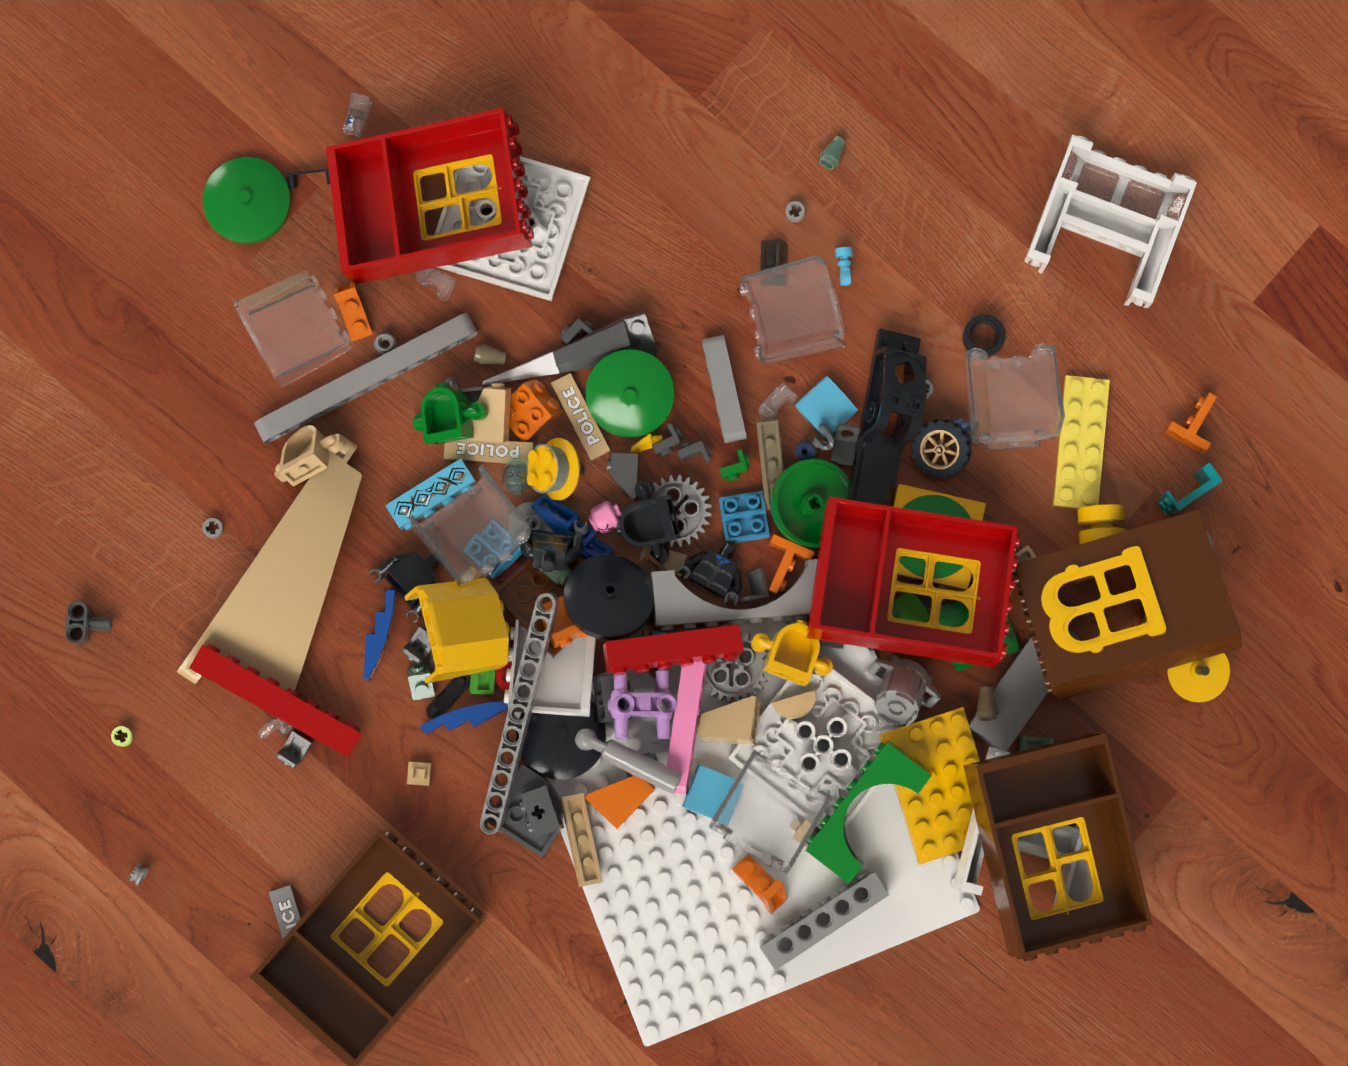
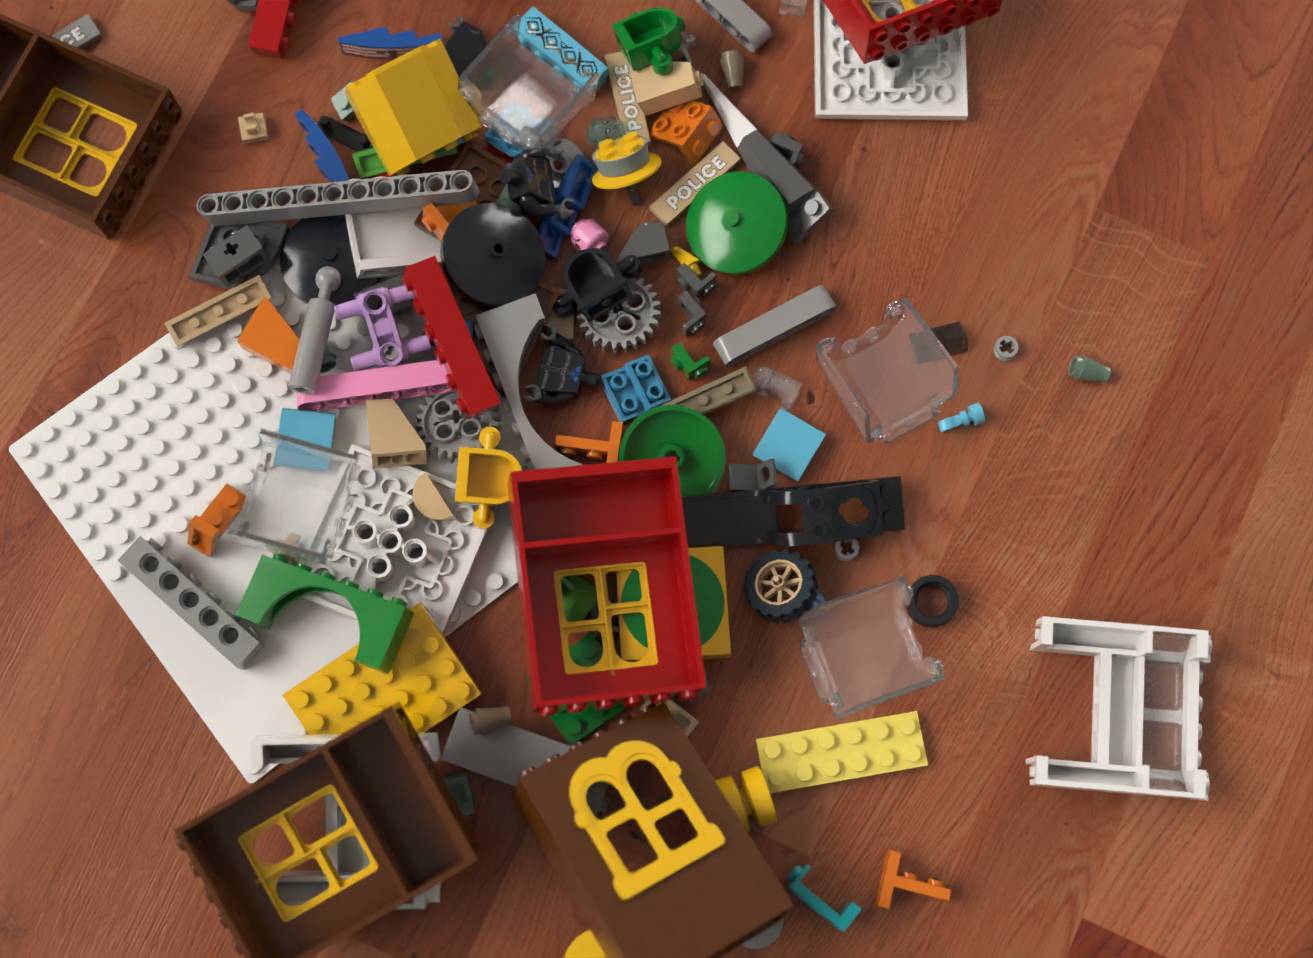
camera: 75 degrees right, 5 degrees down
dark grey bracket [737,568,769,604] -> none
leg [795,423,835,461] -> none
light grey container [867,656,941,727] -> none

